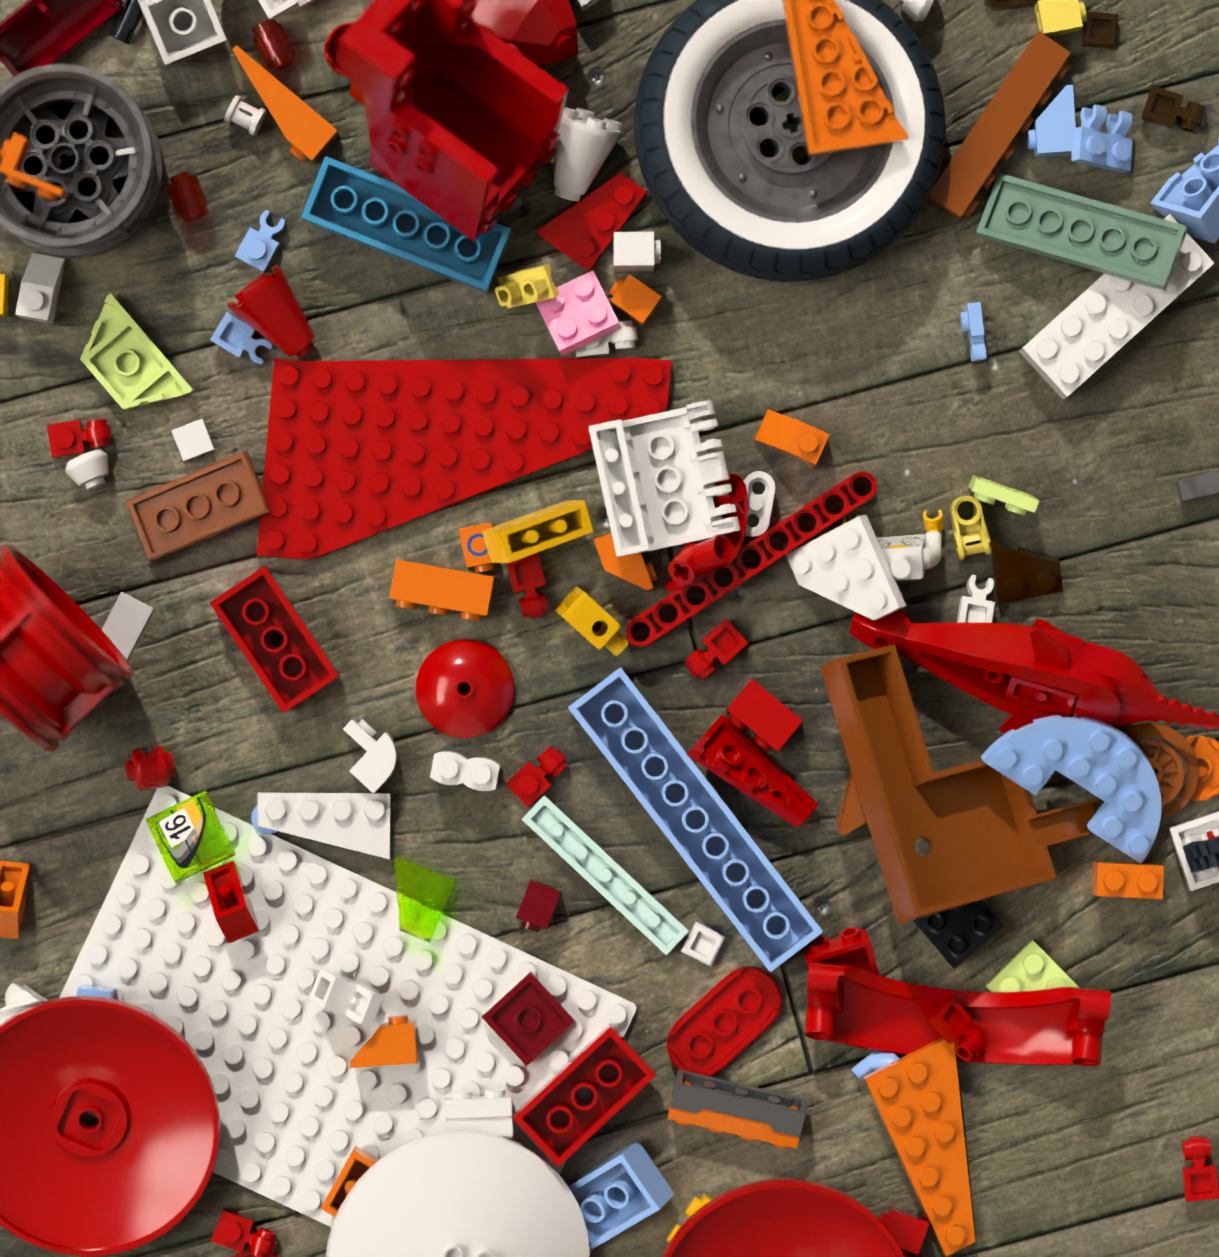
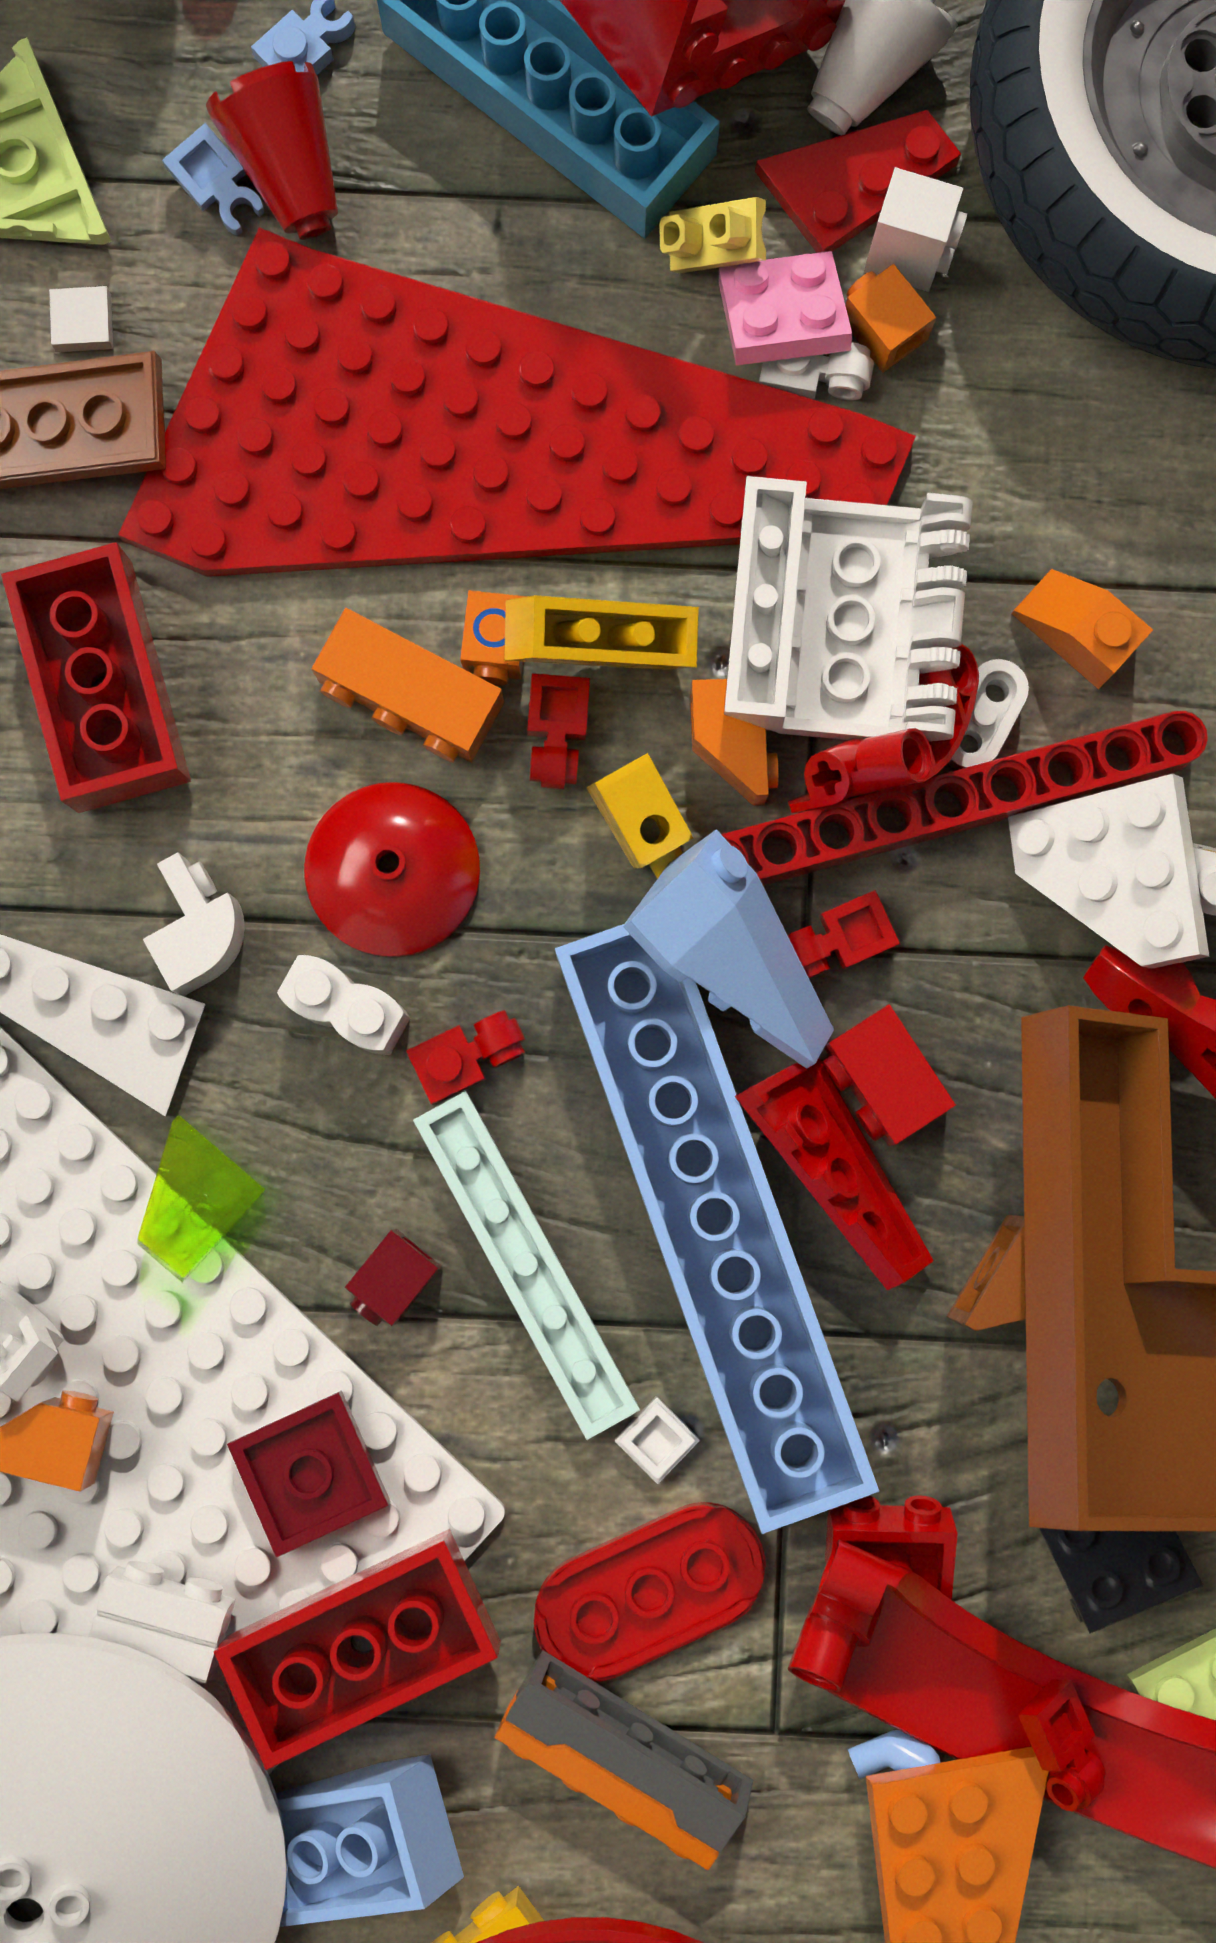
camera: 20 degrees right, 5 degrees down
none -> light blue wedge [623,829,834,1068]

